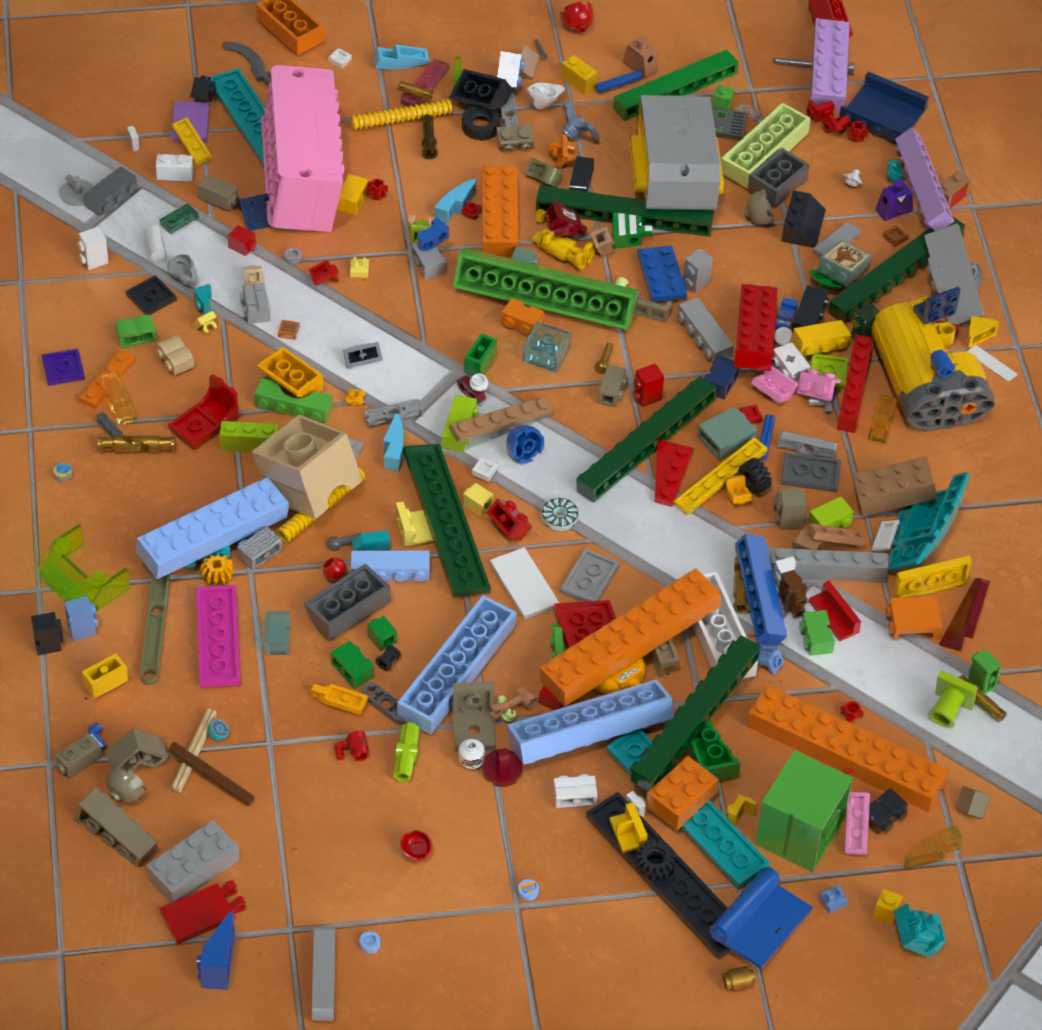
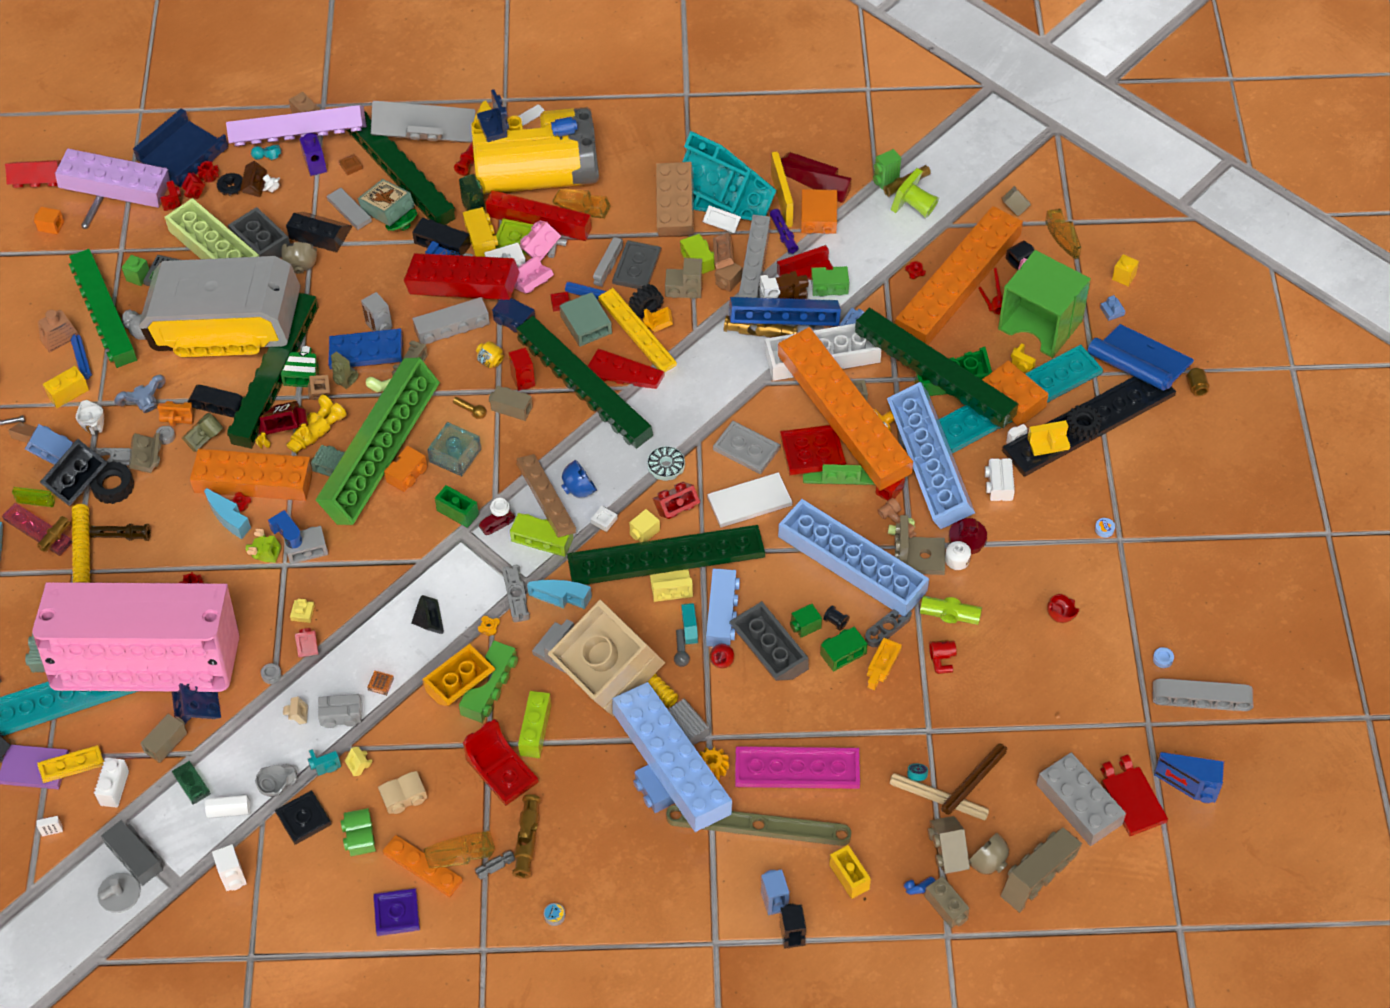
camera: 80 degrees left, 5 degrees up
clear neon green windscreen [38,524,130,612] -> none
red brick [227,225,257,256] -> none
clear light blue brick [261,611,290,655] -> none
clear arm [736,103,760,122] -> none
teal brick [893,903,946,958] -> none
none -> orange brick [34,207,64,235]
none -> light grey tile [156,426,175,445]
none -> black gear [216,173,243,196]
none -> reddish brown slope [240,161,267,197]
none -> olive plate [331,351,358,389]
none -> yellow head [476,341,504,368]
none -> dark purple pin [770,209,799,254]

